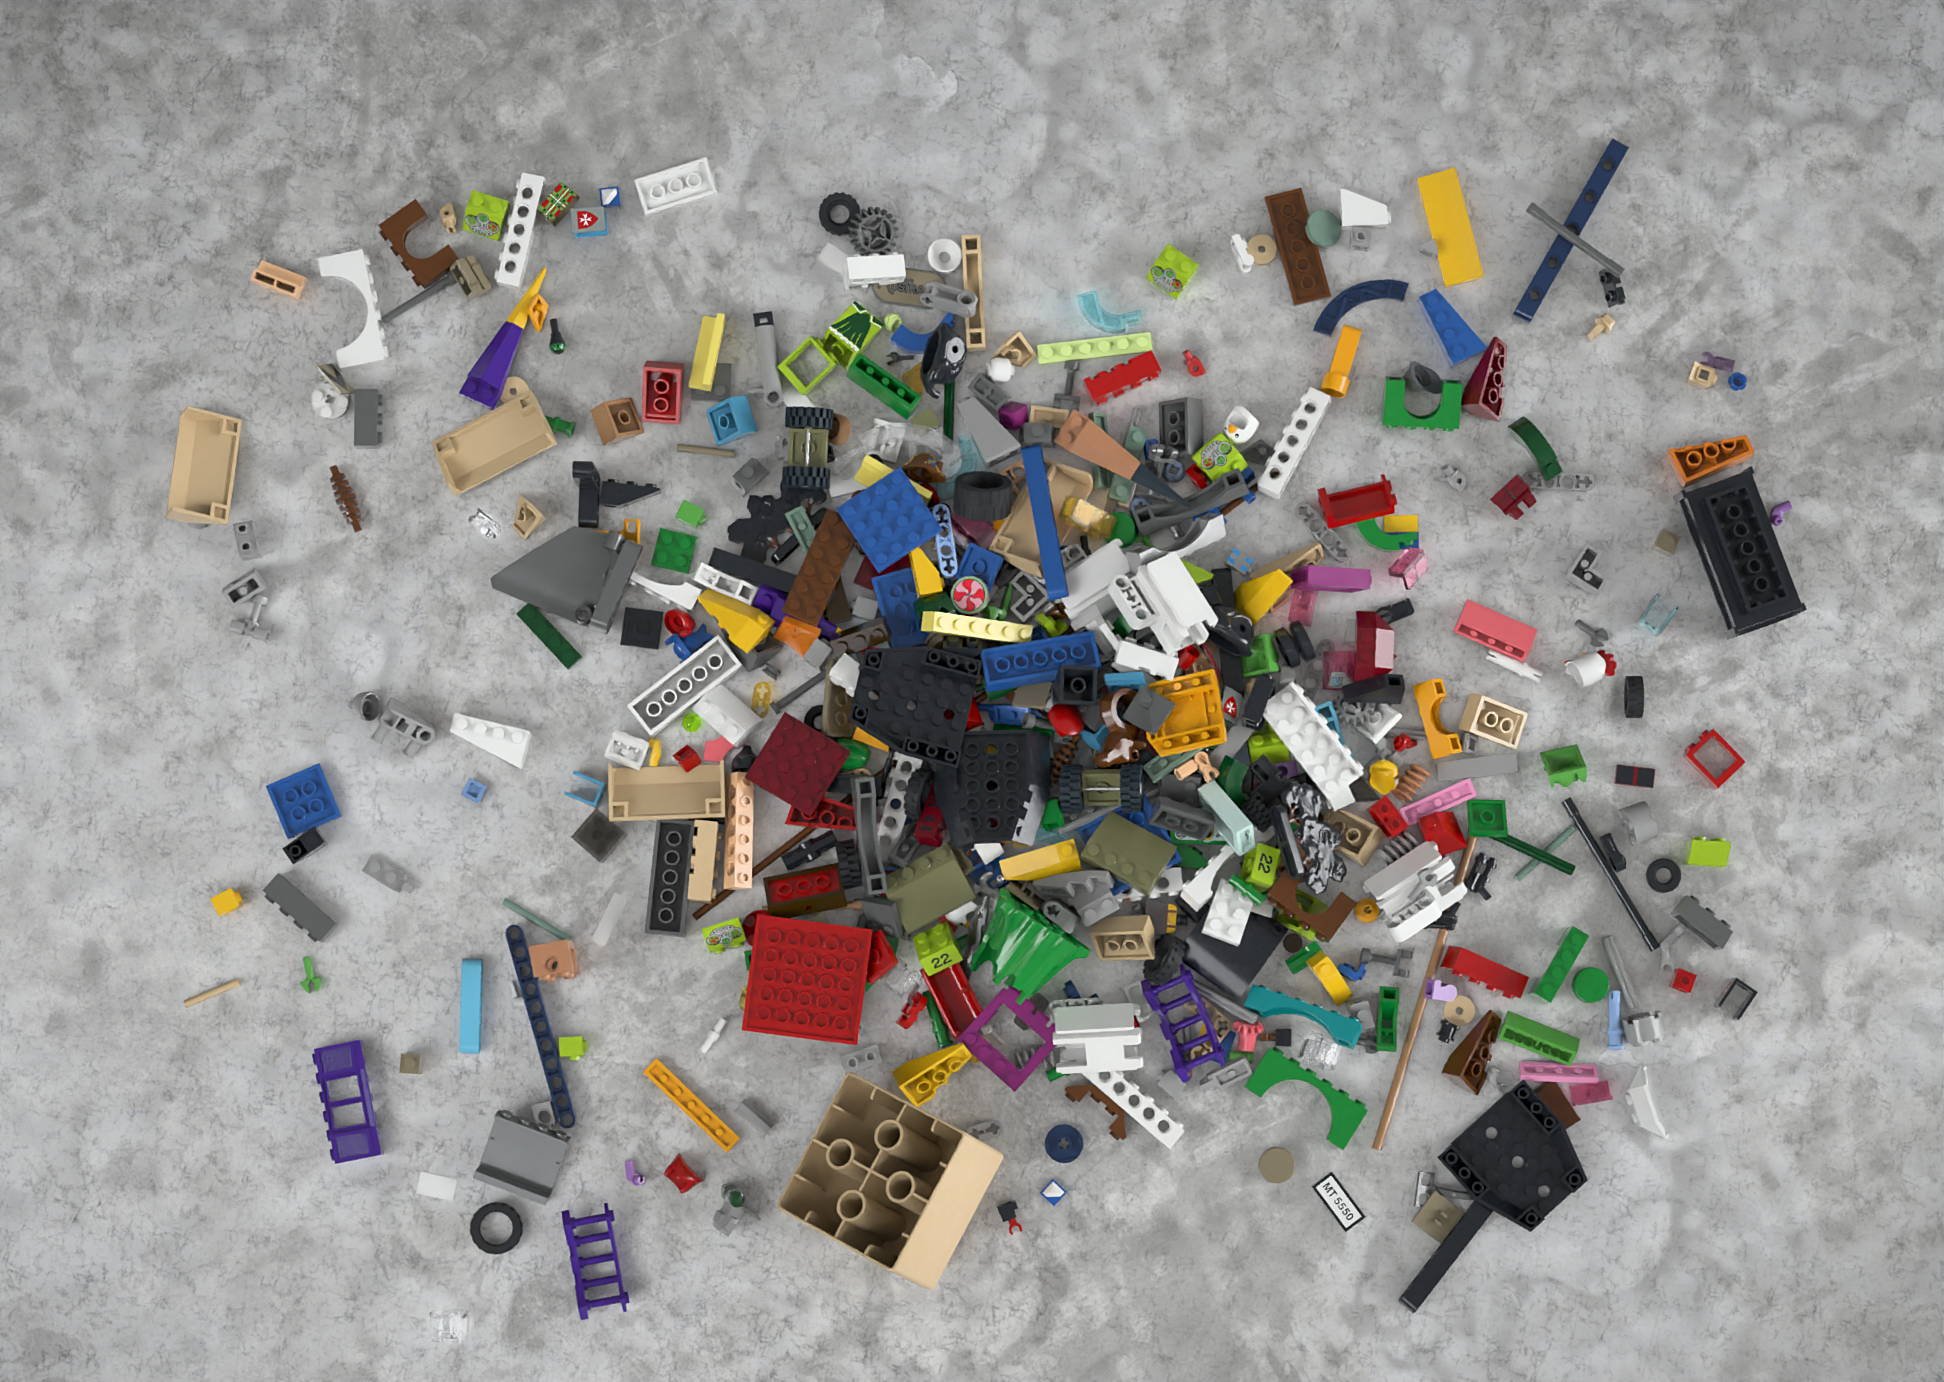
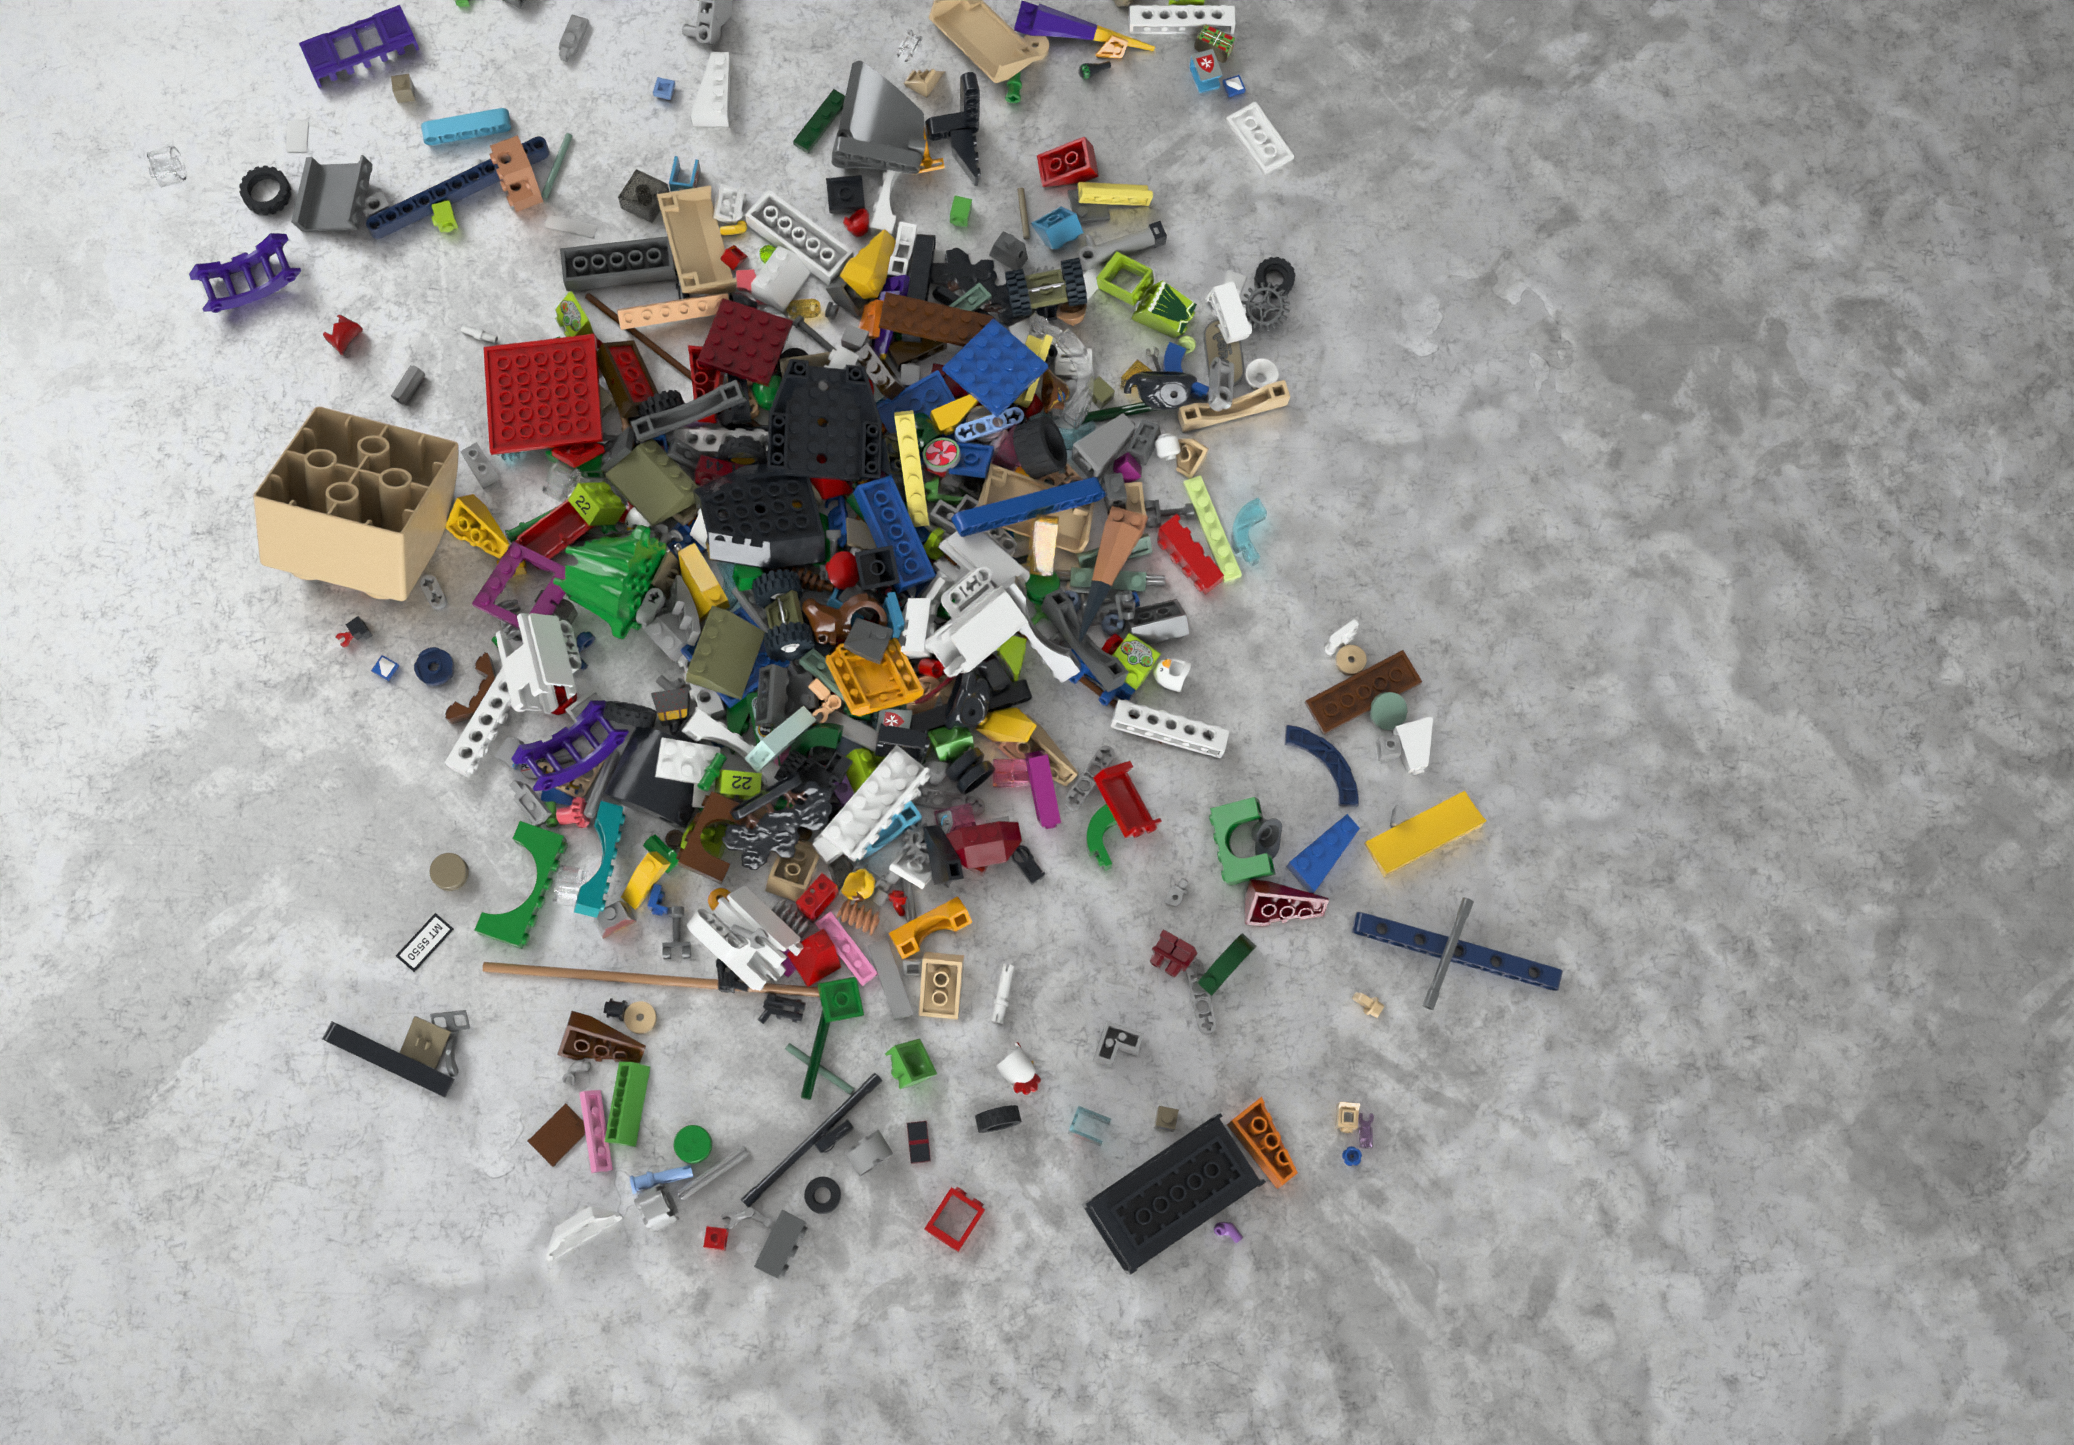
camera: 70 degrees right, 10 degrees down
medium nougat slope [590,397,644,446] -> none
medium lavender arm [625,1160,645,1186] -> none
light orange plate [643,1058,741,1152] -> none
green plate [651,528,698,574] -> none
blue hair [665,624,714,664] -> none
tan wedge [687,820,723,904] -> none
light grey piece [713,1183,761,1237] -> none
black piece [781,829,838,871] -> none
green brick [846,353,922,420] -> none
red plate [896,991,928,1029] -> none
white hand [981,1023,1004,1044] -> none
tan slope [1089,915,1155,961] -> none
lime slope [1145,243,1199,300] -> none
red piece [1182,350,1206,377] -> none
light grey brick [1224,546,1255,577] -> none
dark grey piece [1240,439,1275,466] -> none
black piece [1260,1029,1291,1047] -> none
light orange beam [1320,324,1362,398] -> none
dark grey bar [1356,1034,1378,1054] -> none
green arch [1376,986,1399,1052] -> none
yellow sticker [1384,515,1419,549] -> none
clear pink panel [1388,547,1429,590] -> none
leg [1424,978,1457,1001] -> none
black wedge [1437,1079,1588,1232] -> none
red wedge [1440,945,1529,1000] -> none
coral brick [1453,599,1537,662] -> none
green arch [1528,926,1589,1004] -> none
clear pink panel [1568,1080,1613,1106] -> none
dark grey bar [1575,619,1609,647] -> none
black hinge [1599,269,1626,308] -> none
lime slope [1685,836,1731,868] -> none
black piece [1714,977,1758,1021] -> none

